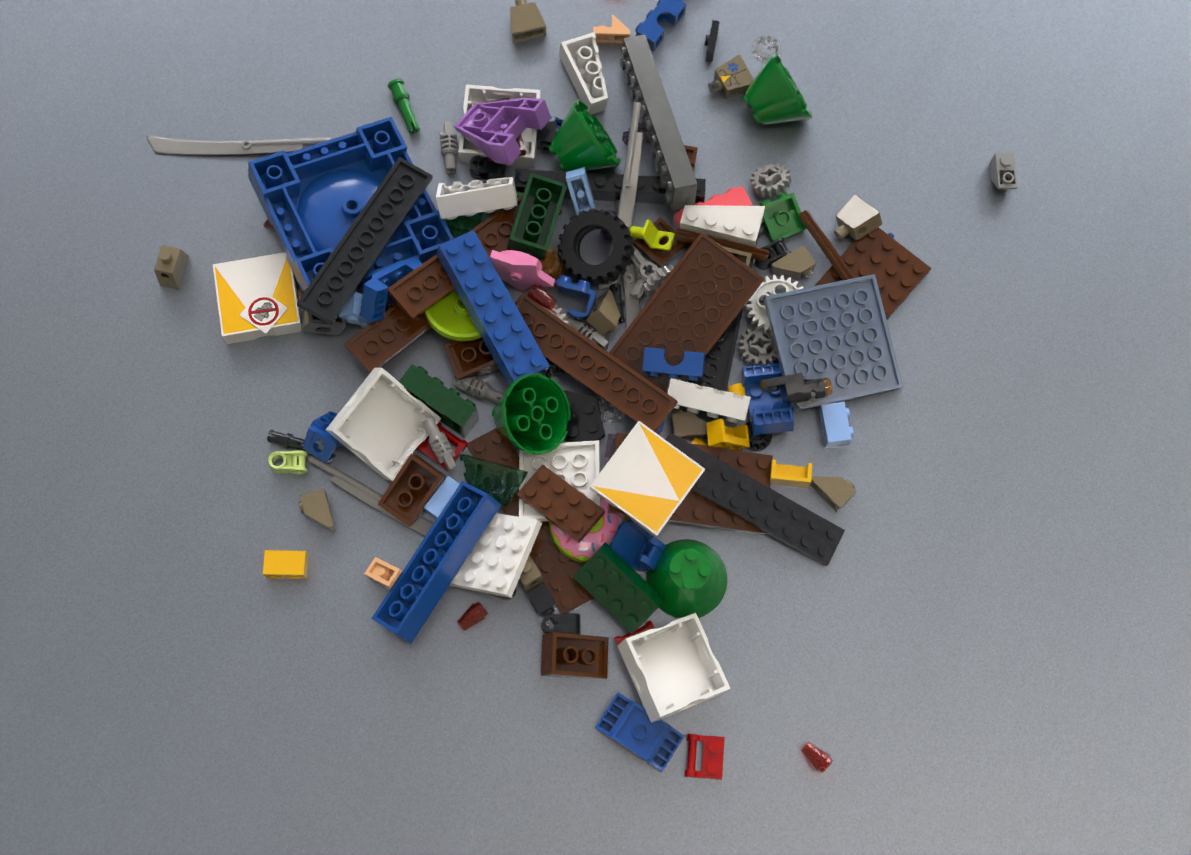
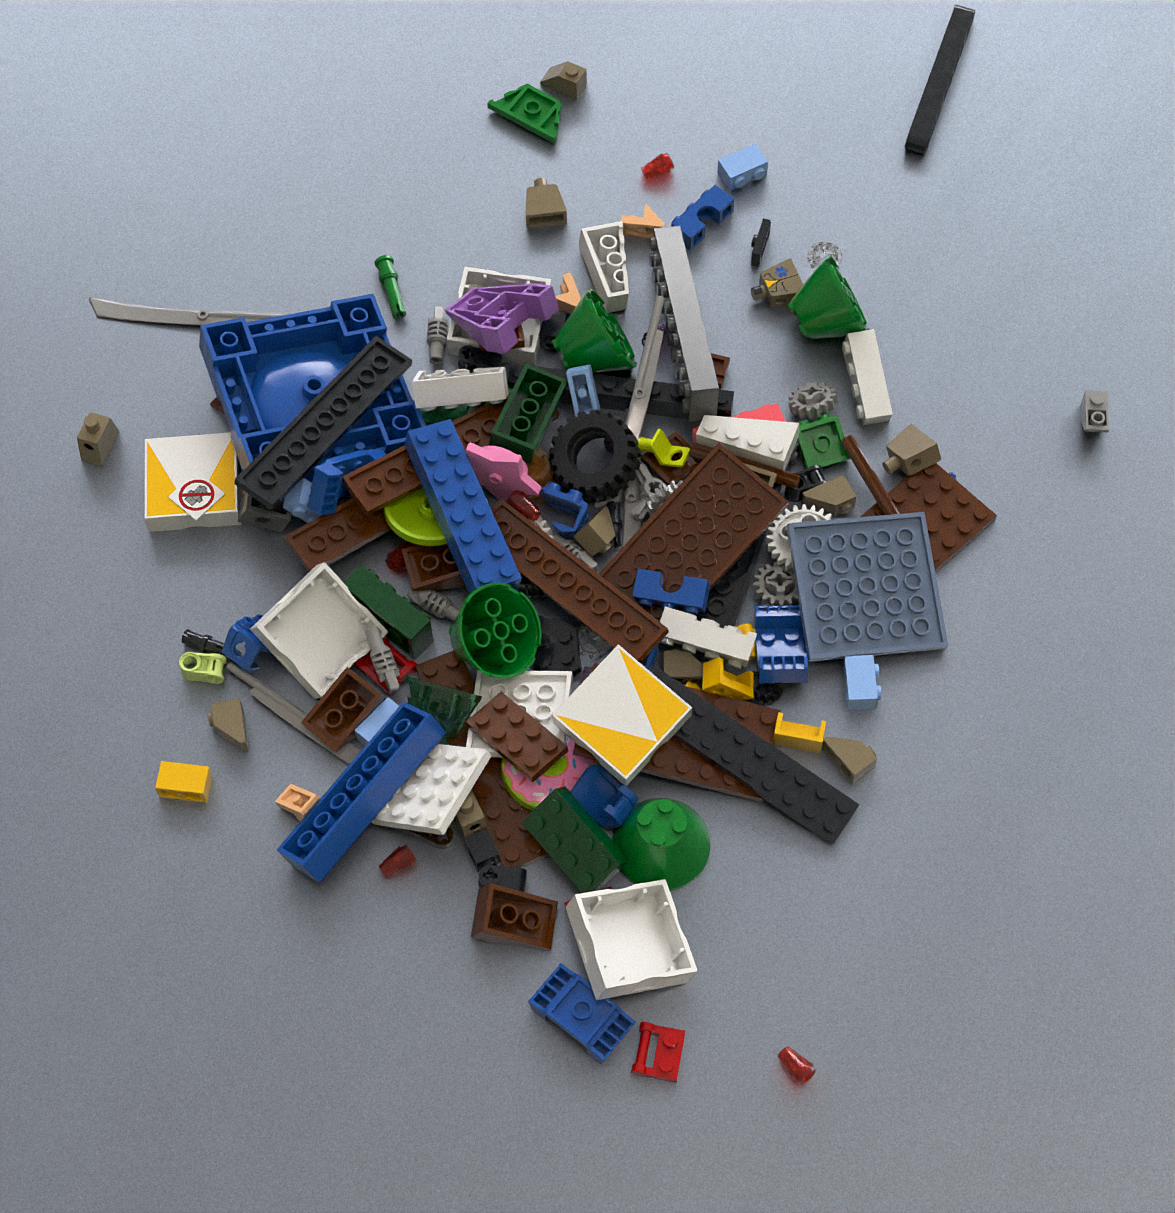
camera: 10 degrees right, 10 degrees down
black plate [759,373,832,408] -> none
none -> clear red cone [385,541,417,573]
none -> light nougat slope [556,272,581,316]
none -> white wedge [842,329,893,425]

